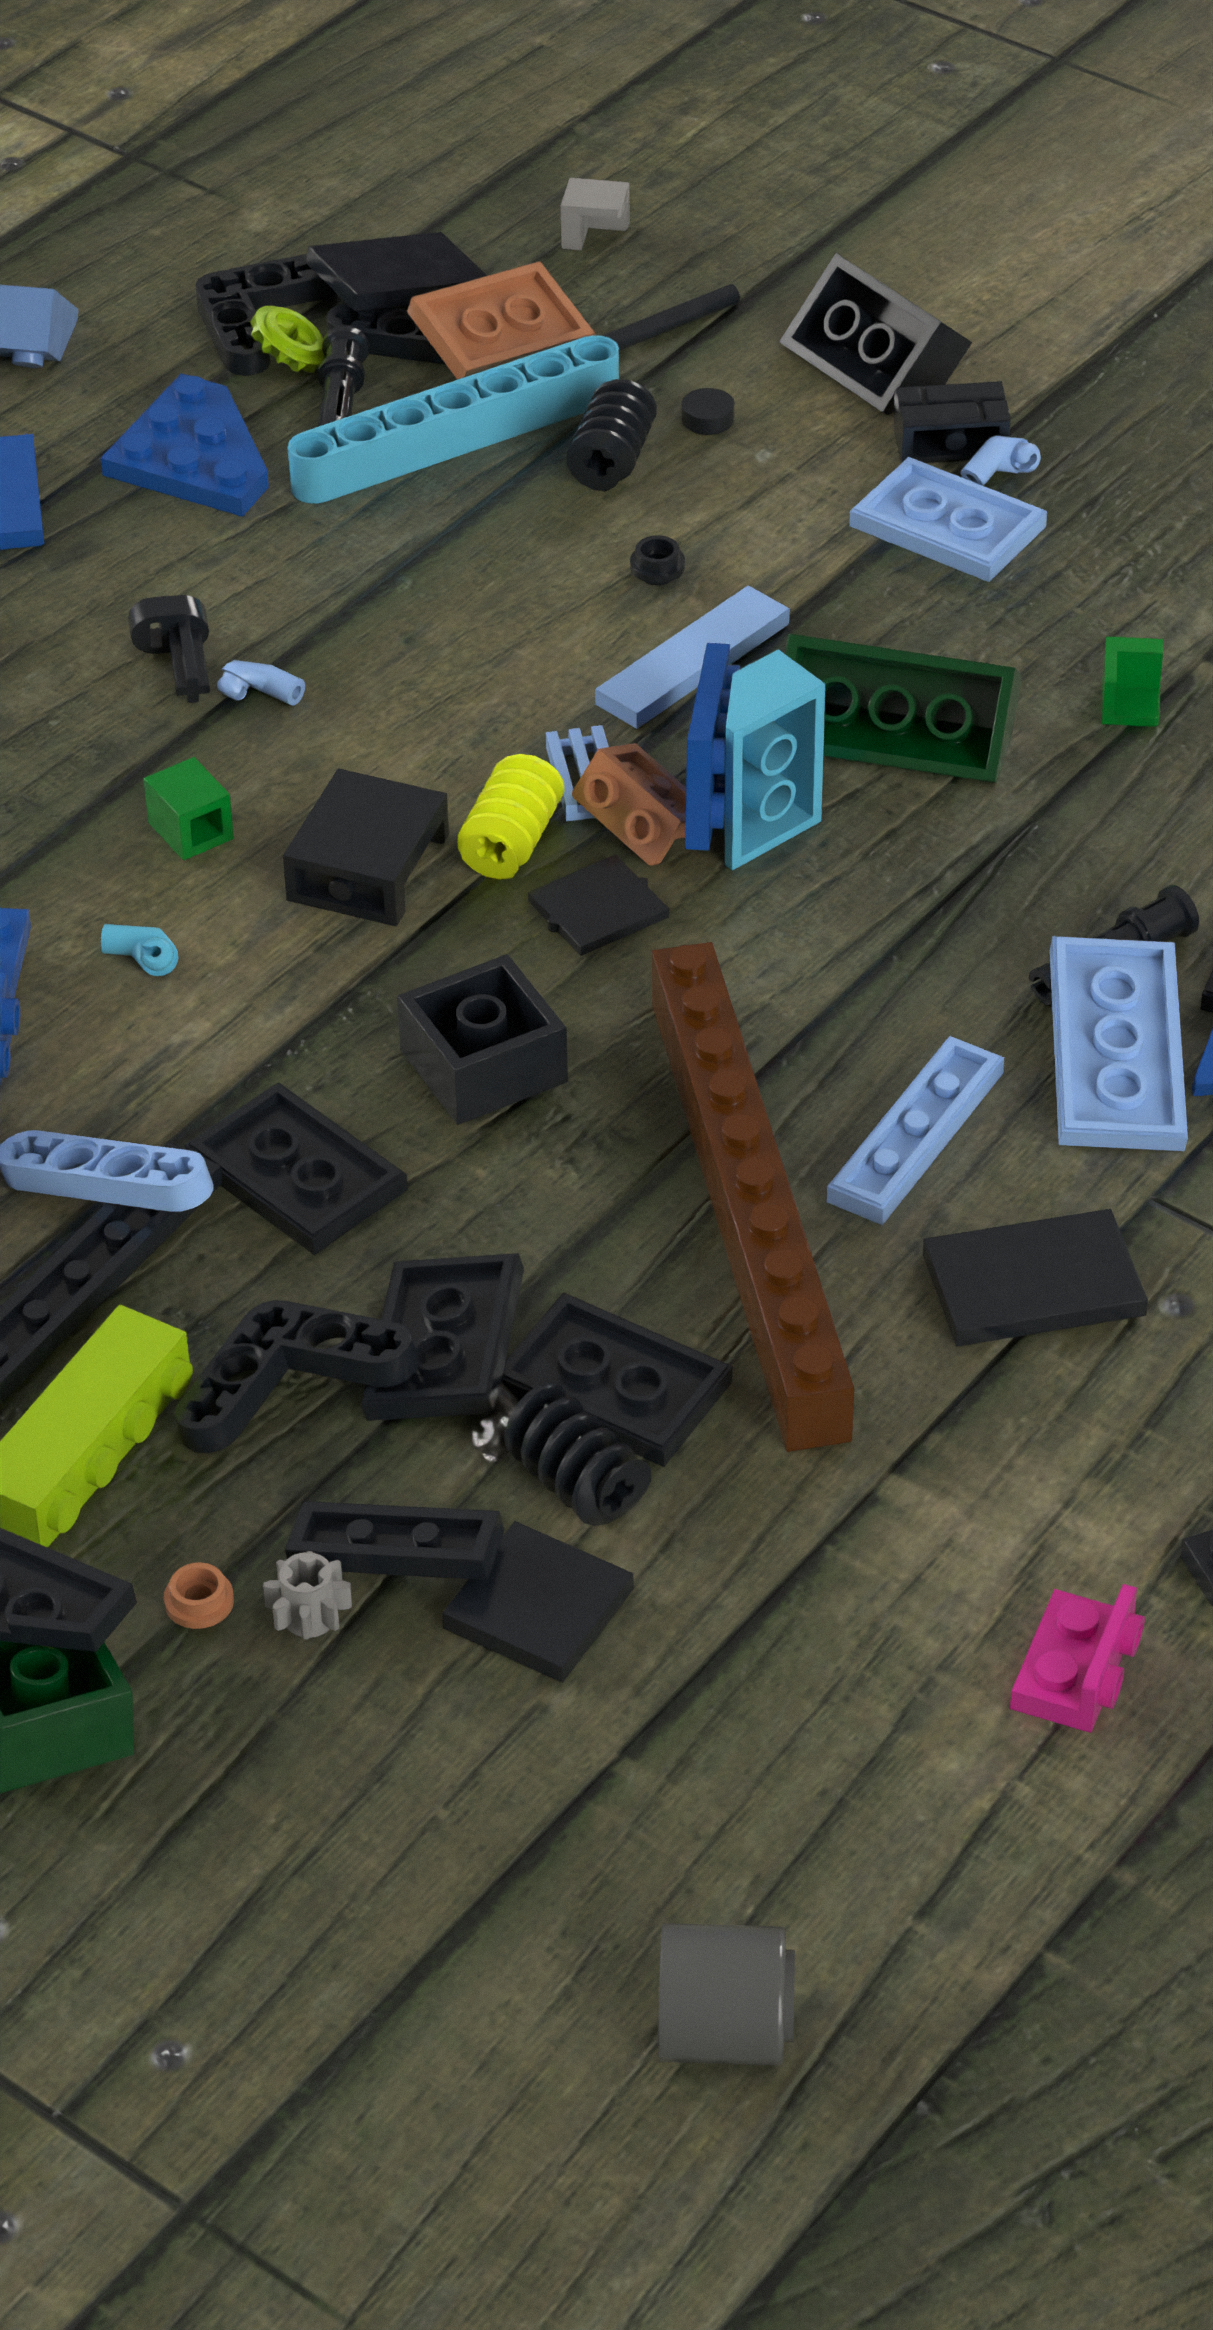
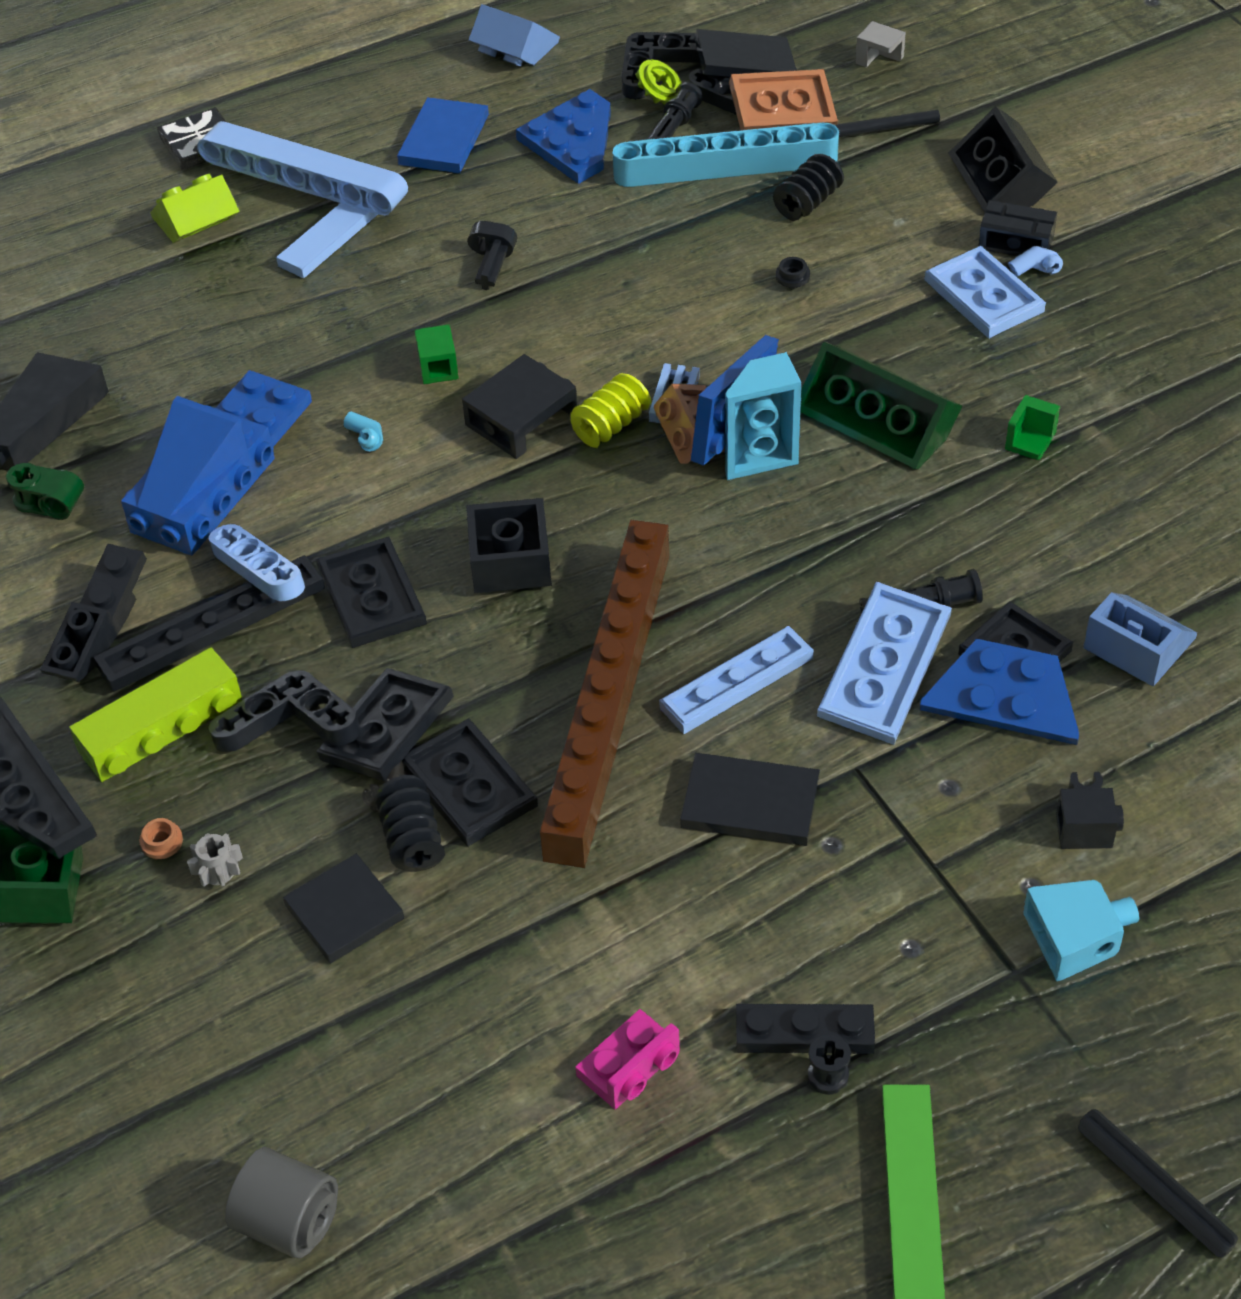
camera: 25 degrees right, 5 degrees up
light blue arm [217,660,305,706] -> none
black plate [285,1501,504,1580] -> none
black piece [528,854,669,956] -> none
light blue tile [595,585,790,729] -> none
black tile [682,388,735,435] -> none

